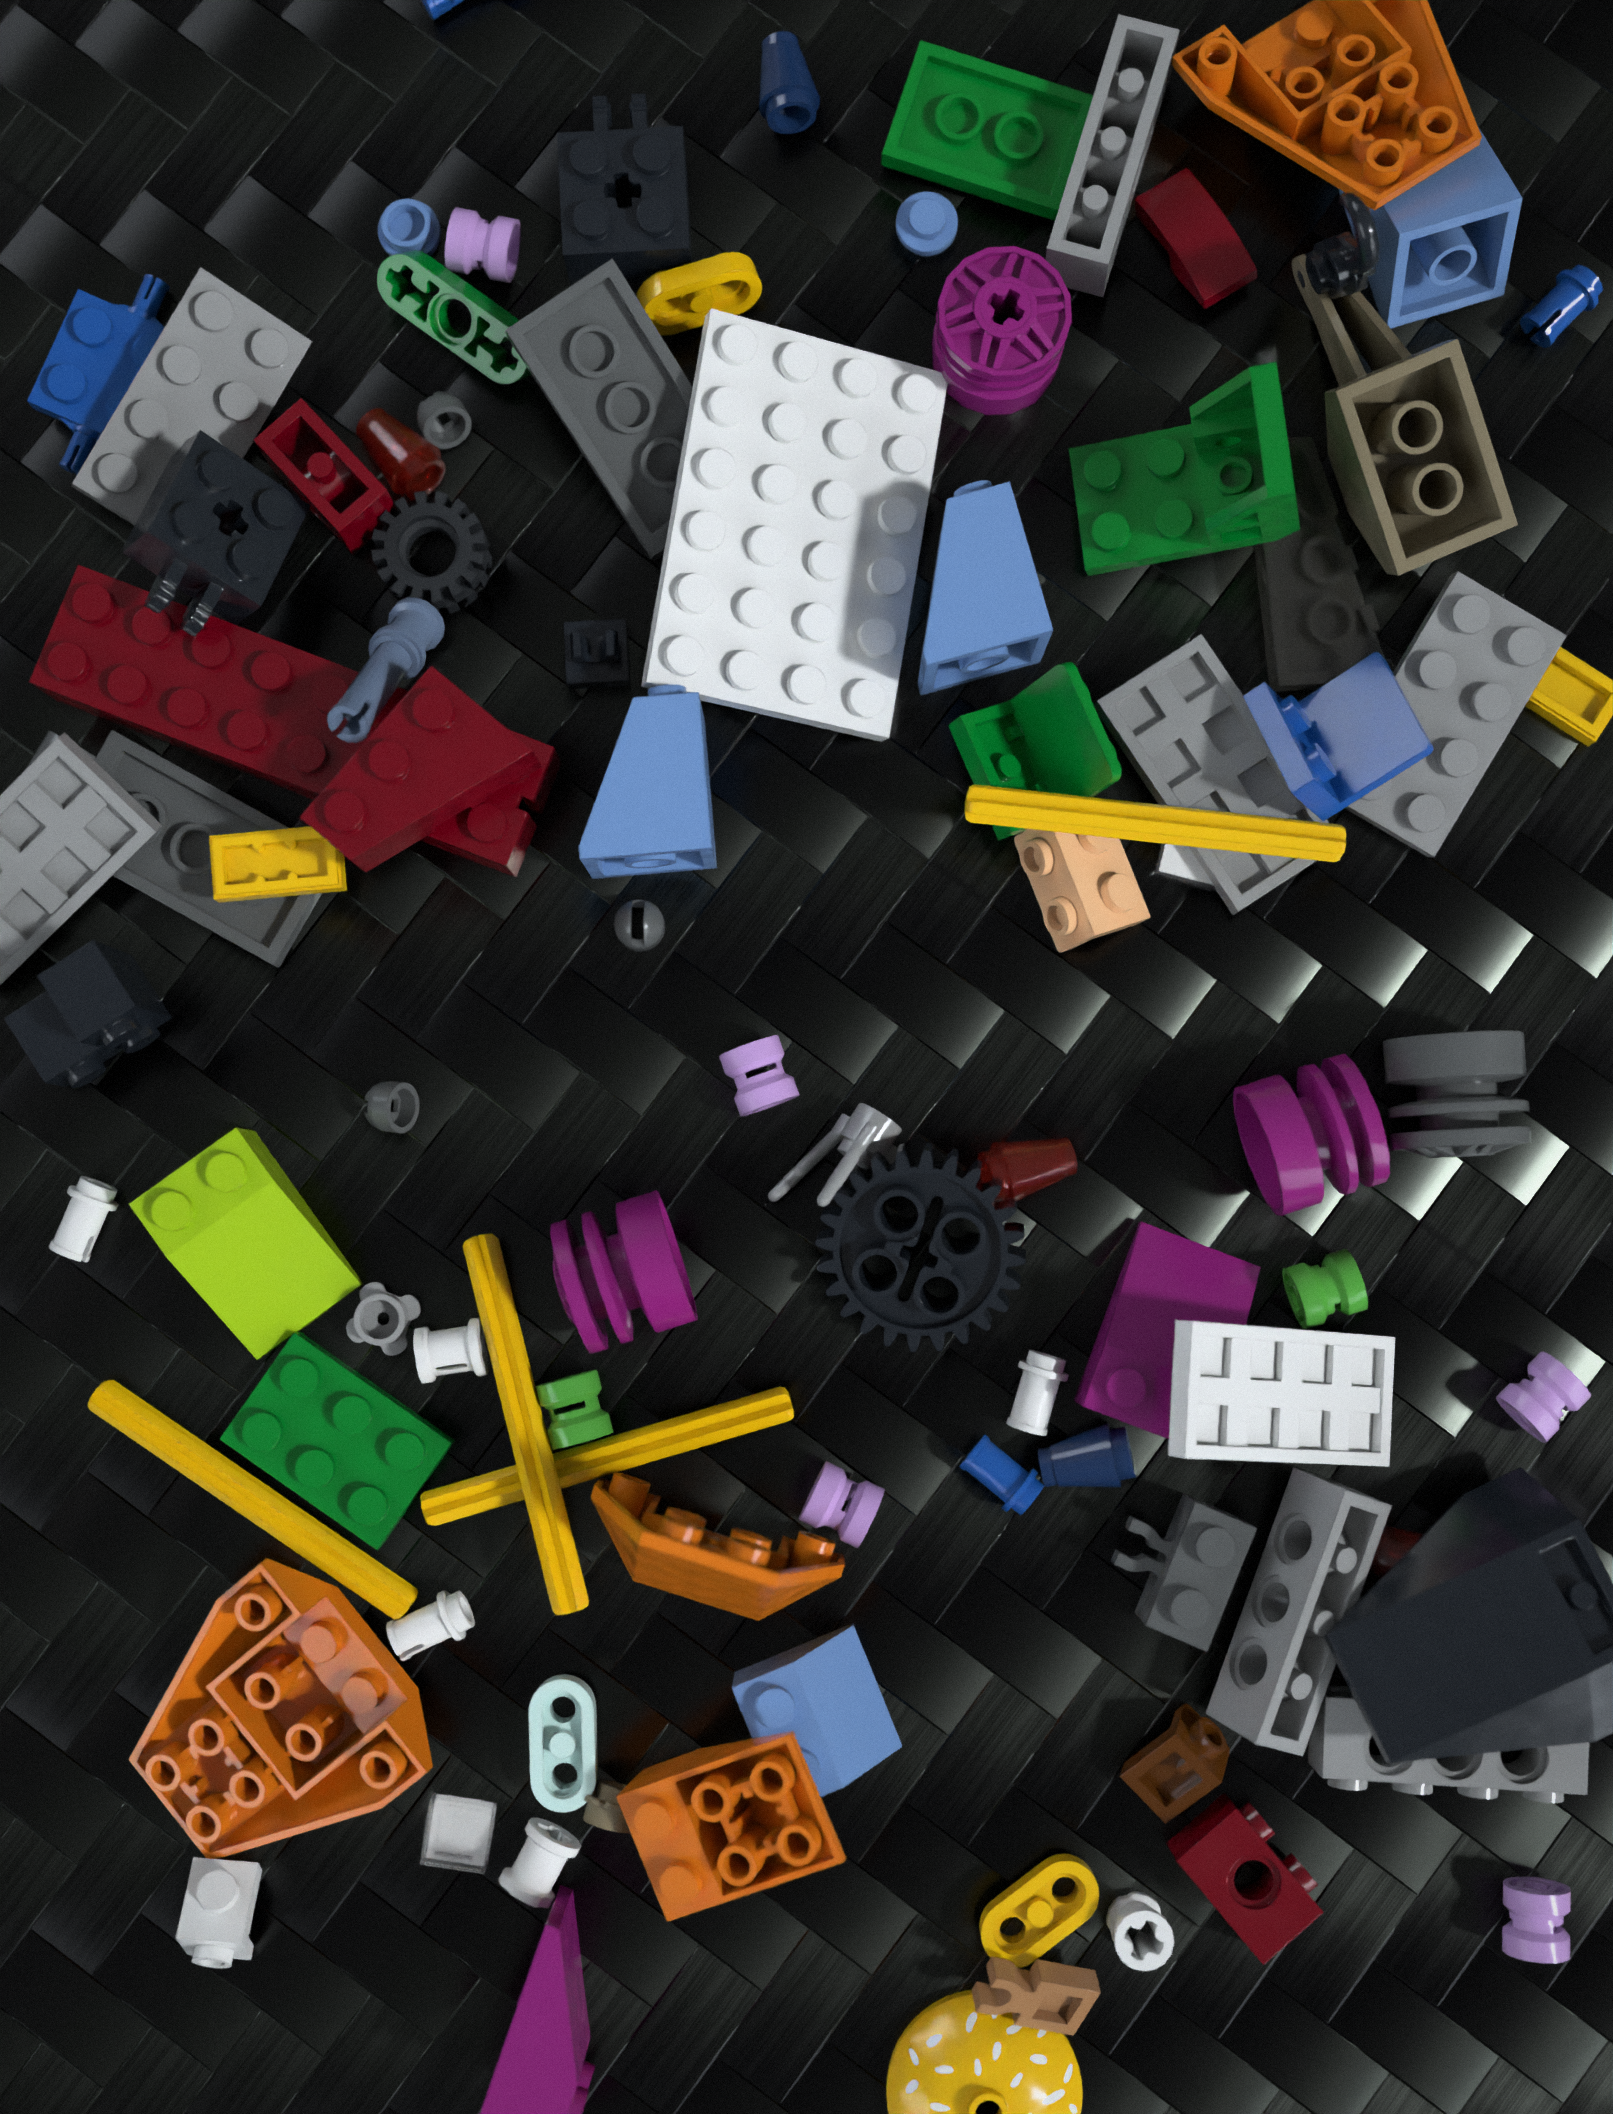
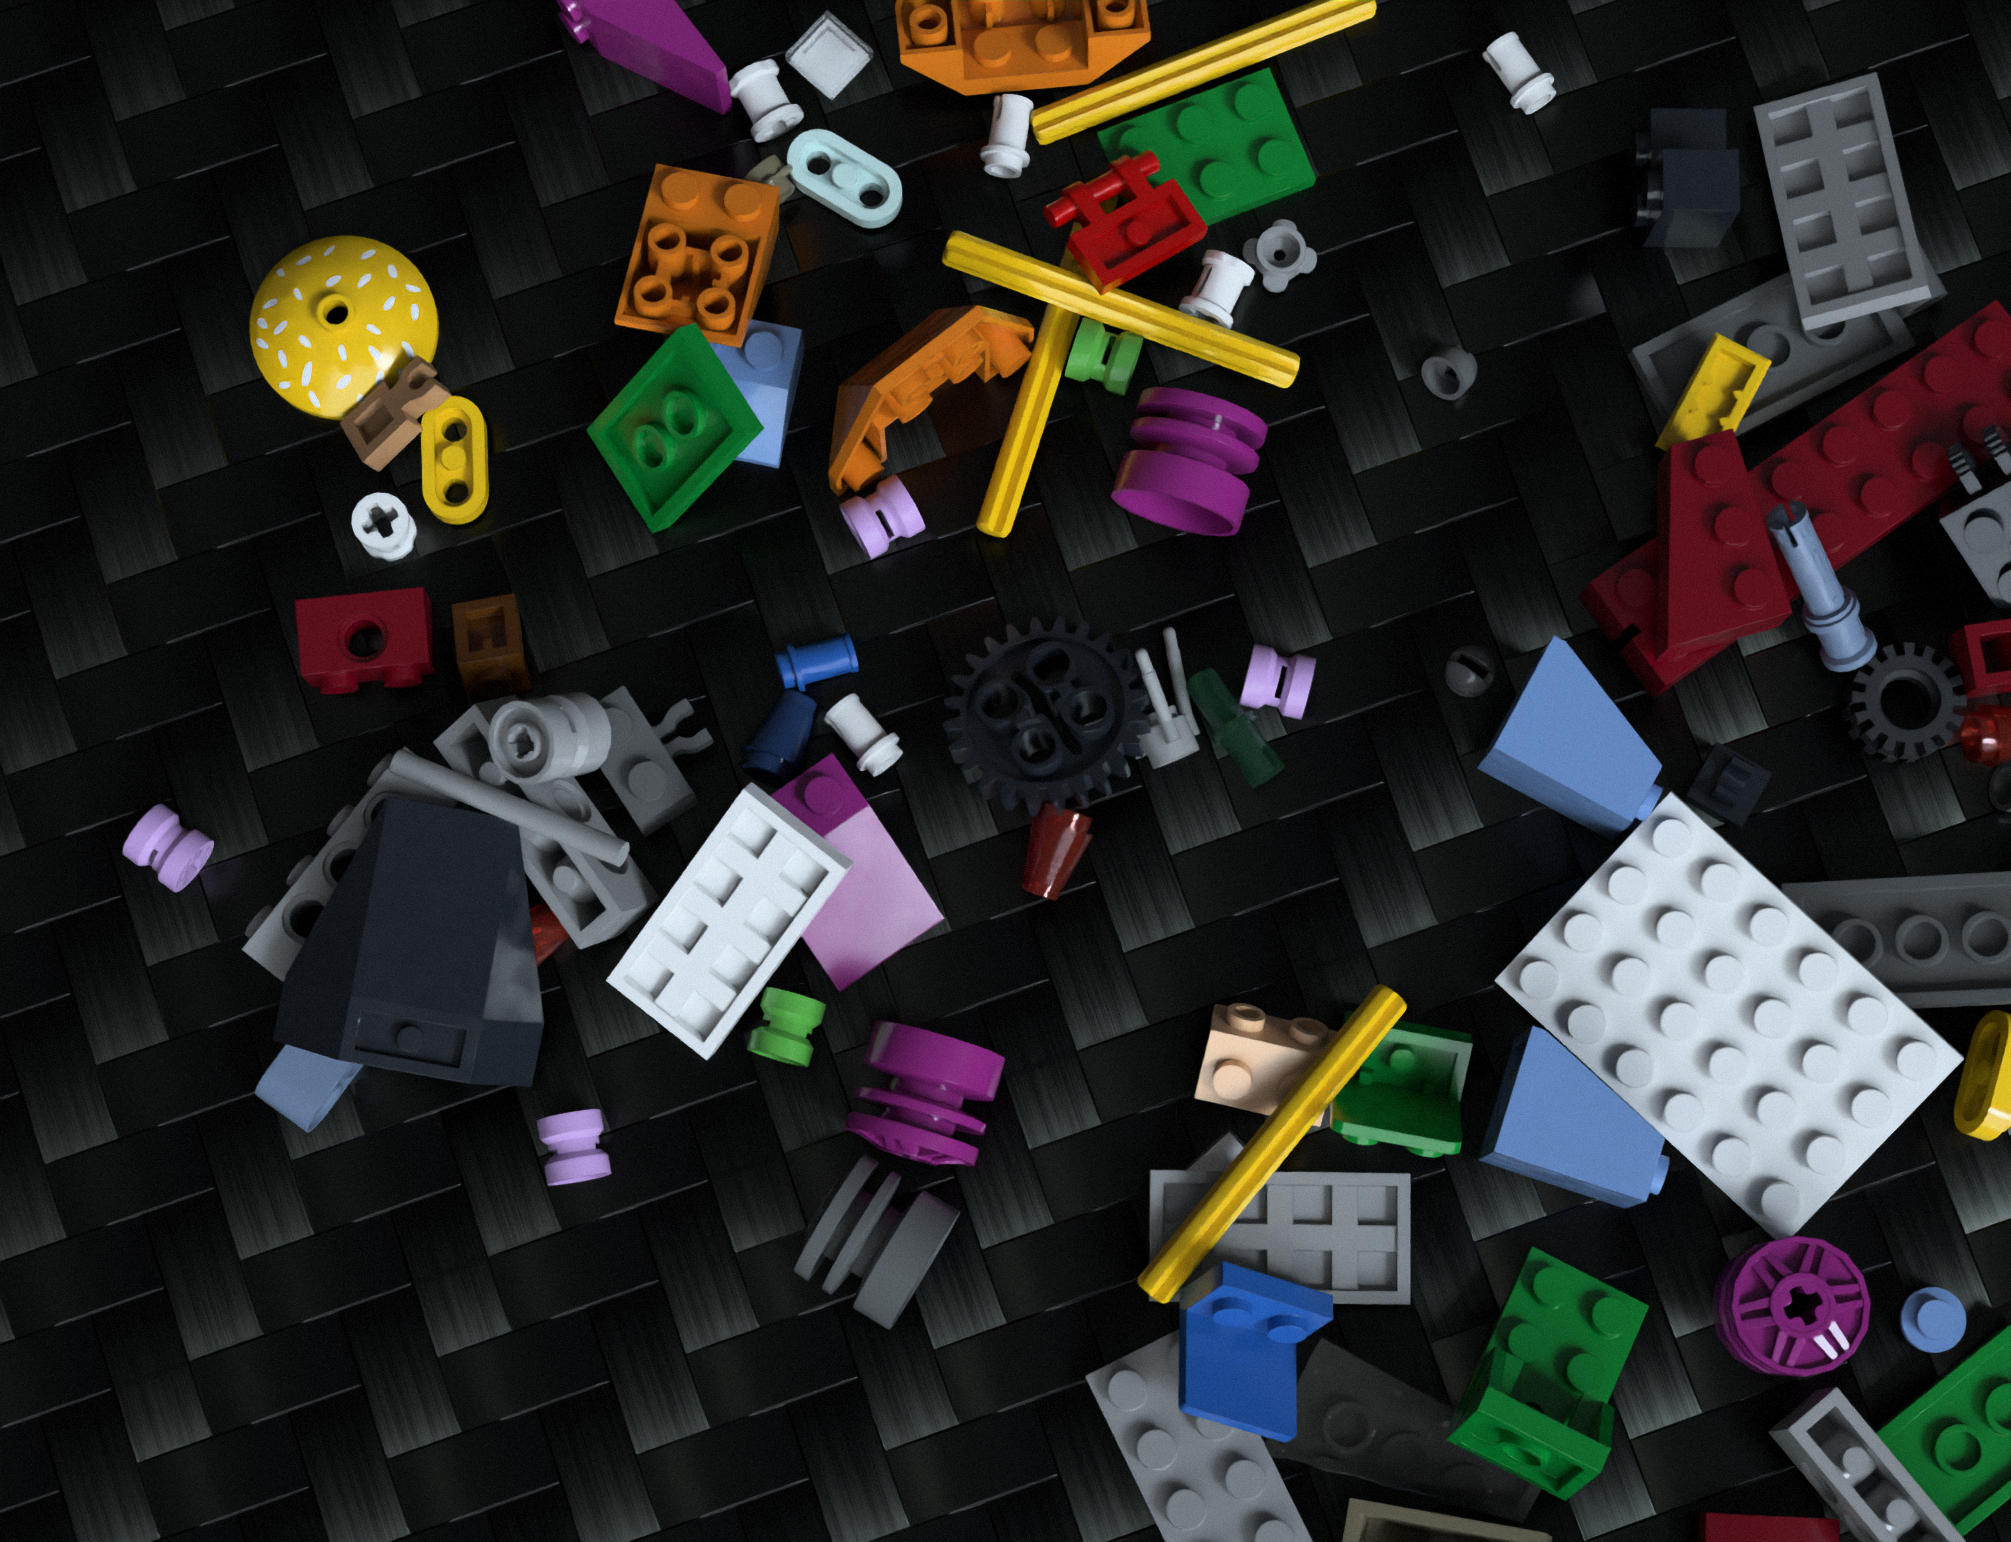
camera: 120 degrees right, 5 degrees down
lime slope [129,1127,364,1360] -> none
none -> light grey bar [390,749,630,867]
none -> light grey wheel [488,691,611,785]
none -> green plate [586,322,764,534]
none -> red plate [1043,149,1208,296]
none -> clear green axle [1185,667,1285,789]

